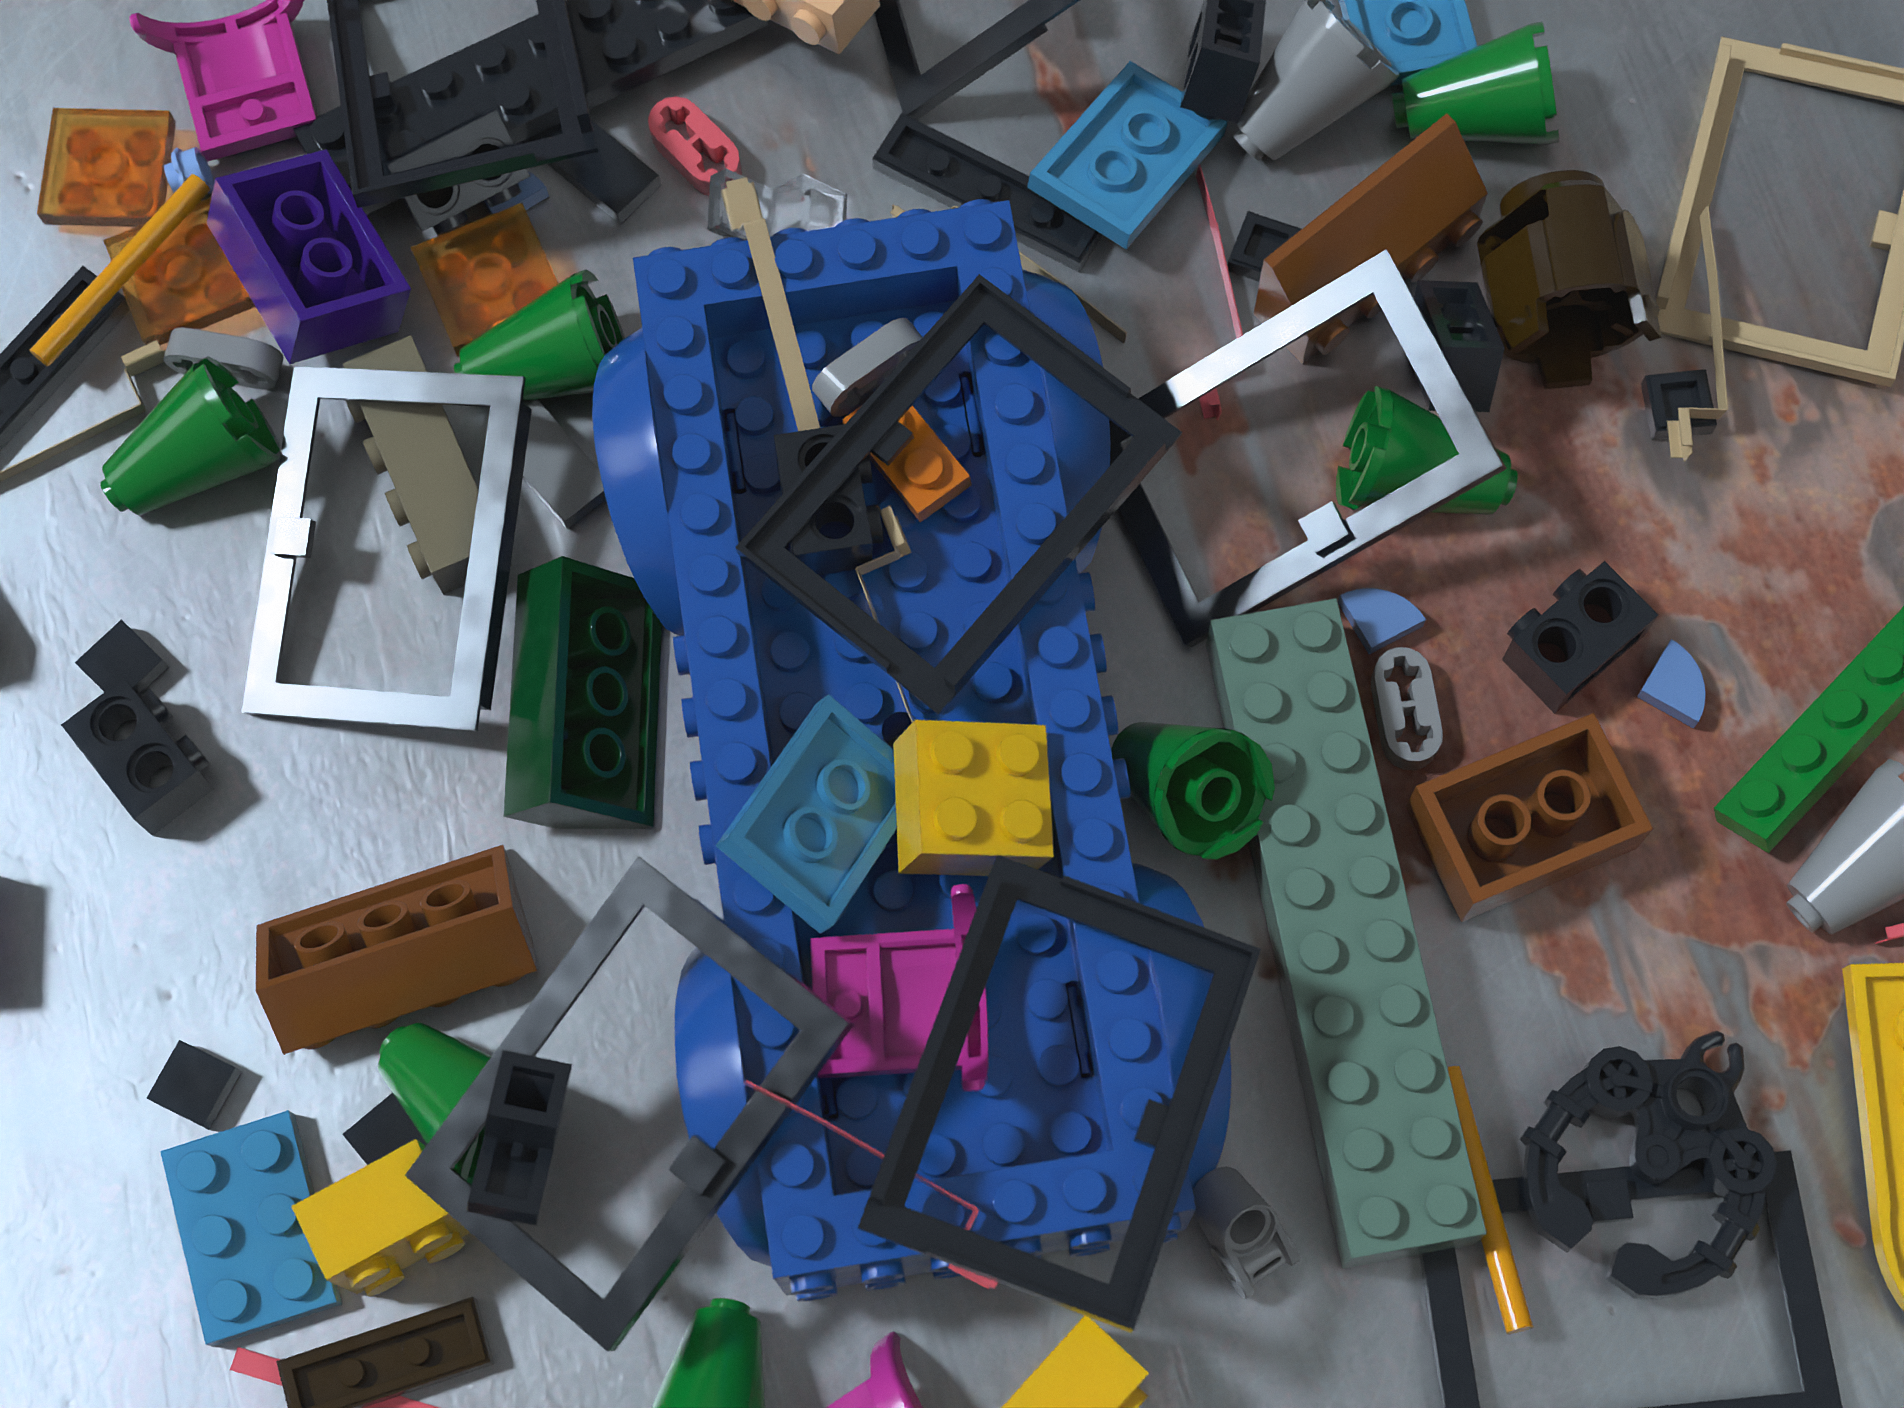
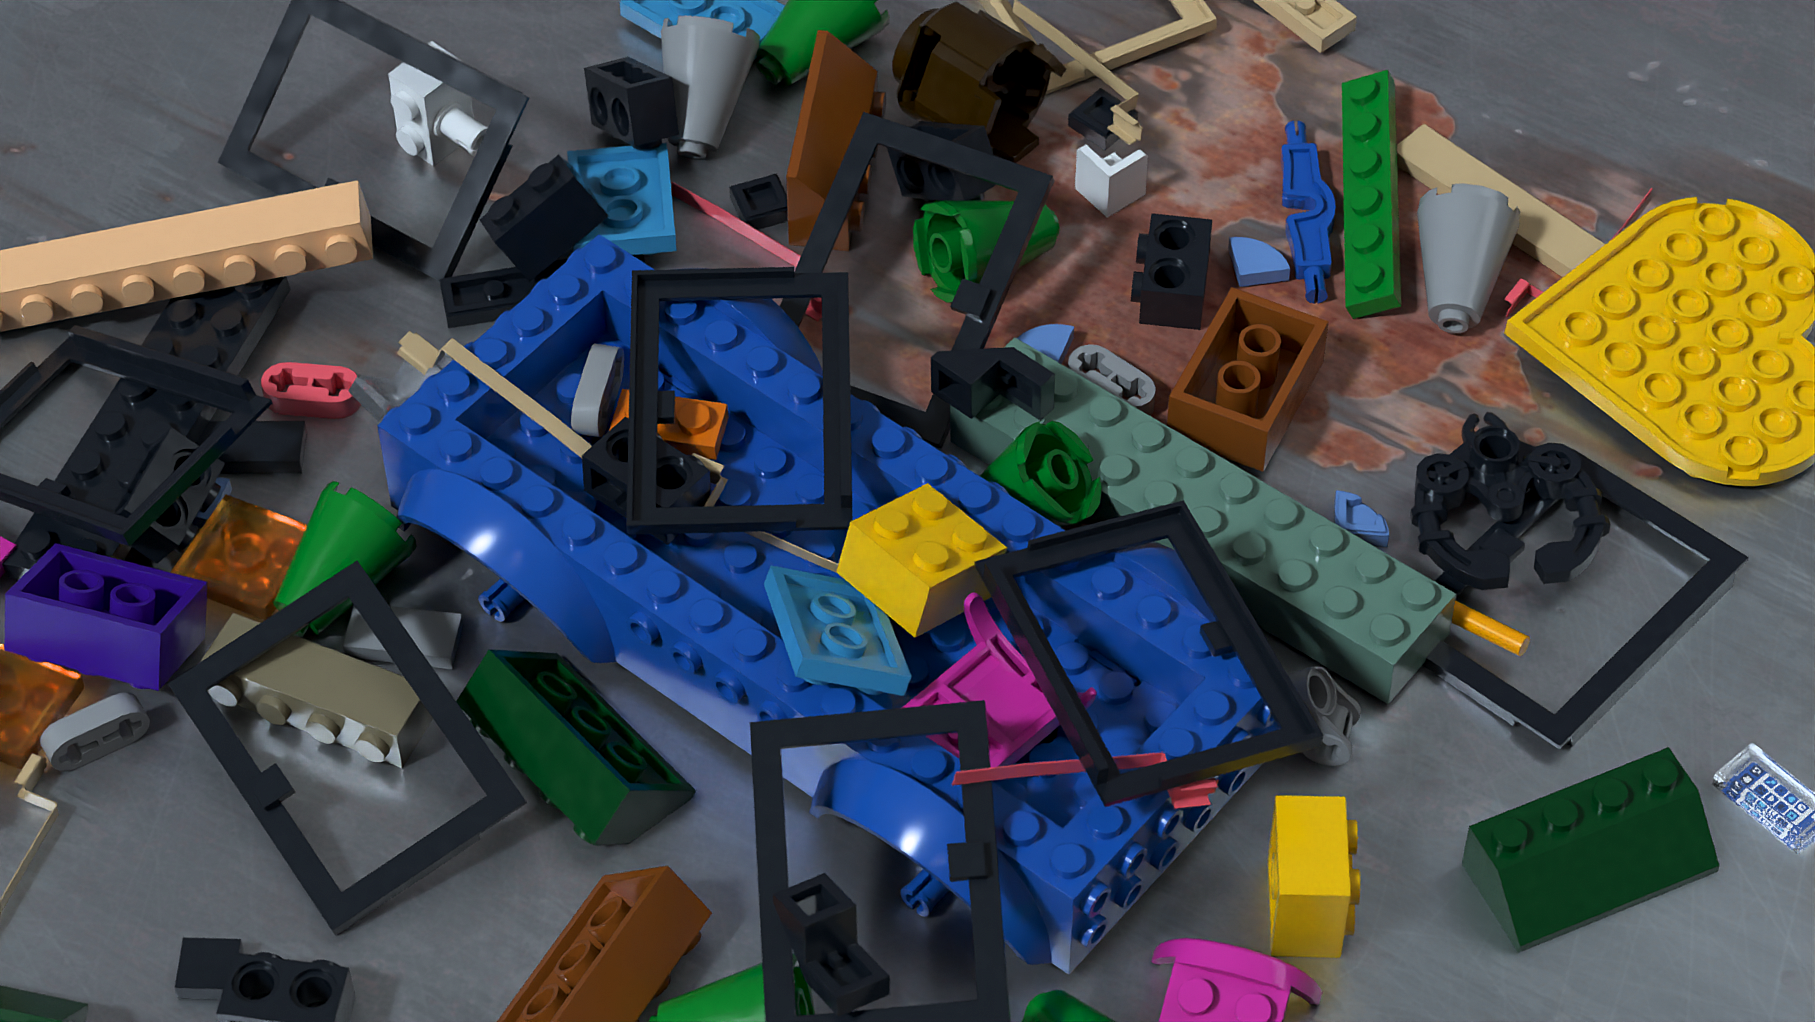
camera: 45 degrees left, 20 degrees down
green cone [100,356,280,516] -> none
none -> black slope [479,154,609,282]
none -> black slope [931,347,1055,421]
none -> white panel [1075,145,1148,218]
none -> blue piece [1281,120,1336,303]
none -> medium blue tile [1334,490,1389,547]

